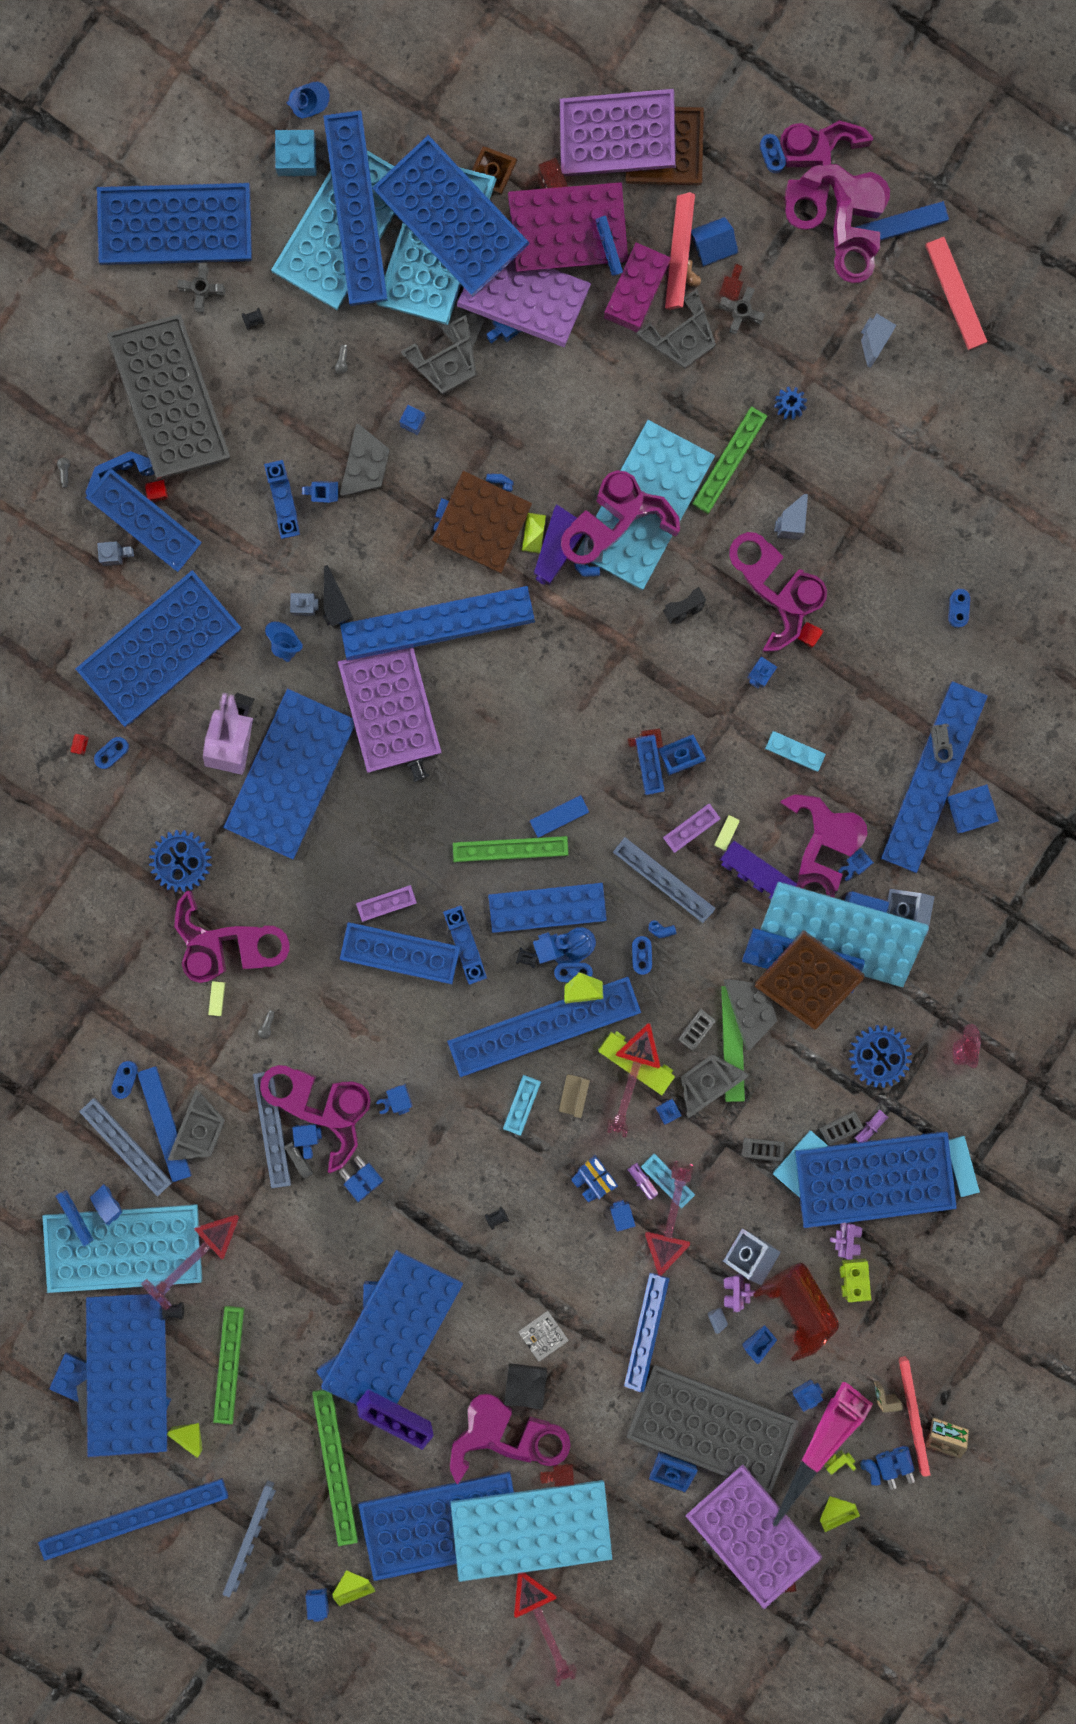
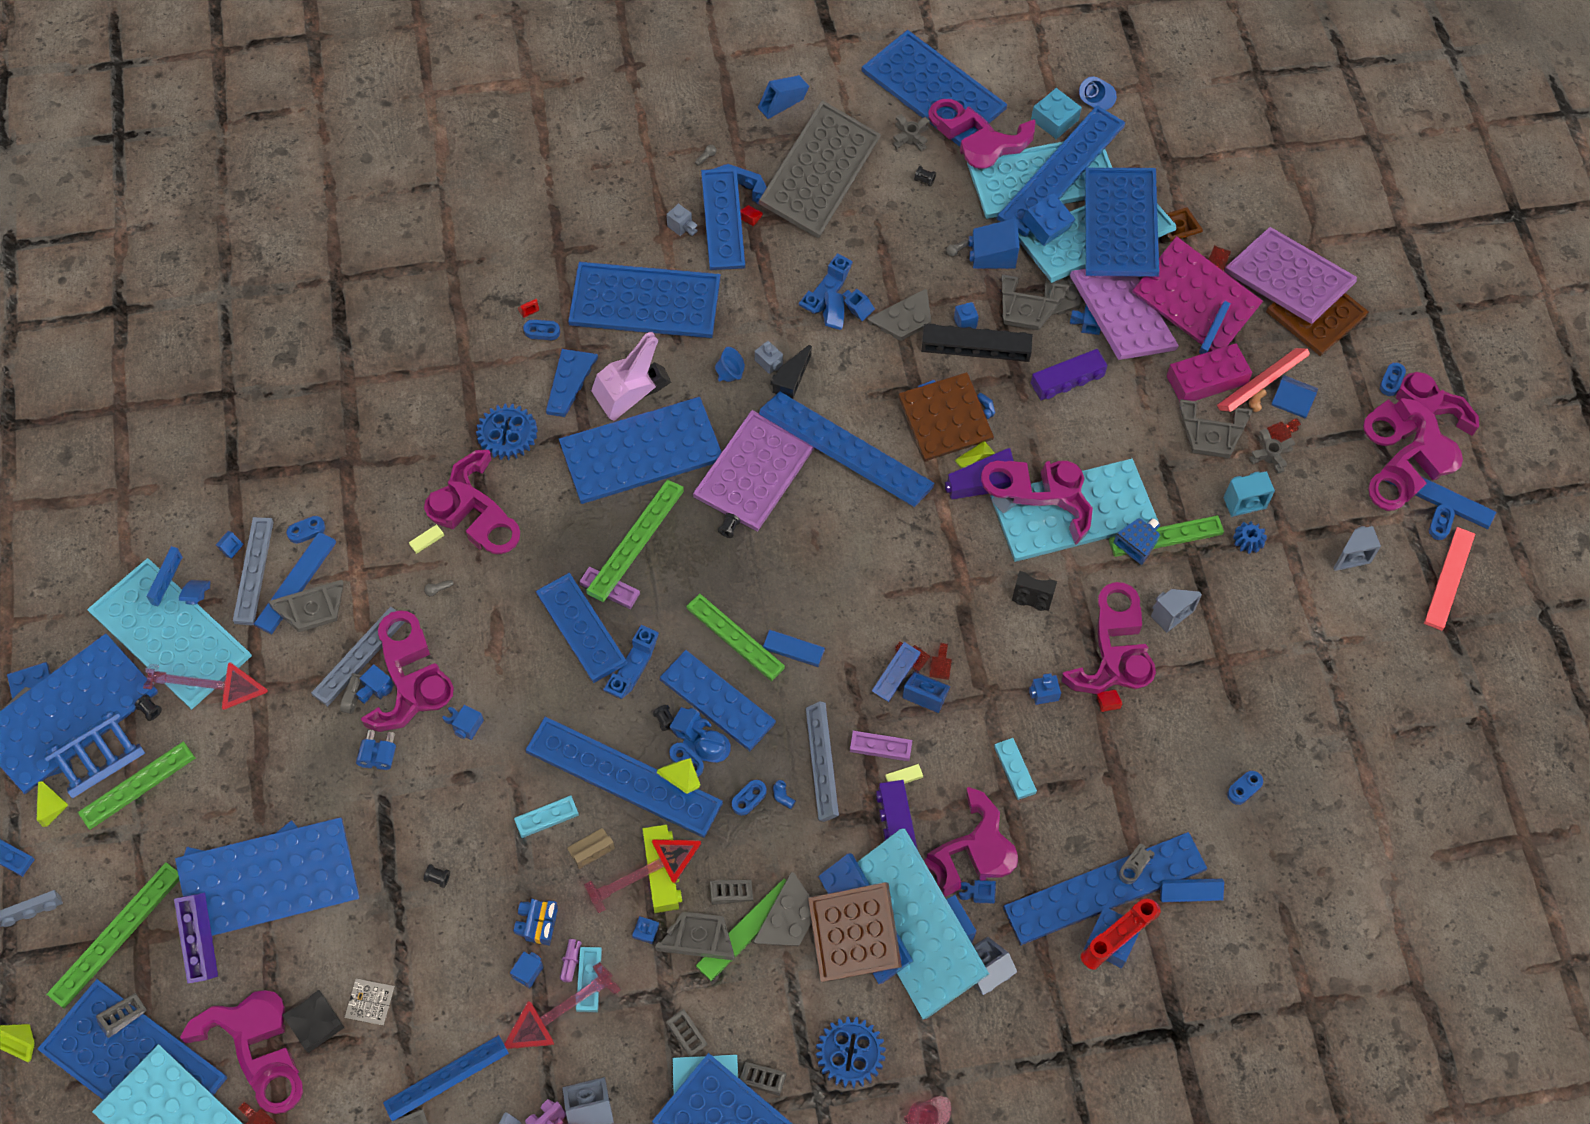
camera: 45 degrees right, 25 degrees down
blue arm [574,563,600,577] -> none
medium lavender axle [855,1110,888,1142] -> none
none -> blue fence [44,710,145,798]
none -> dark grey slope [96,993,147,1038]
none -> blue tile [216,531,244,559]
none -> blue wing [546,349,598,417]
none -> bright green plate [586,480,684,602]
none -> blue slope [758,75,809,119]
none -> blue slope [823,290,844,330]
none -> black brick [921,324,1033,362]
none -> magenta animal [928,99,1036,169]
none -> clear red plate [929,643,952,680]
none -> blue slope [969,219,1019,269]
none -> blue brick [1021,193,1076,246]
none -> dark purple brick [1030,349,1108,401]
none -> red plate [1080,898,1161,970]
none -> blue torso [1114,518,1160,565]
none -> blue tile [1160,878,1224,902]
none -> dark azure brick [1223,471,1275,517]
none -> blue plate [1429,504,1455,540]

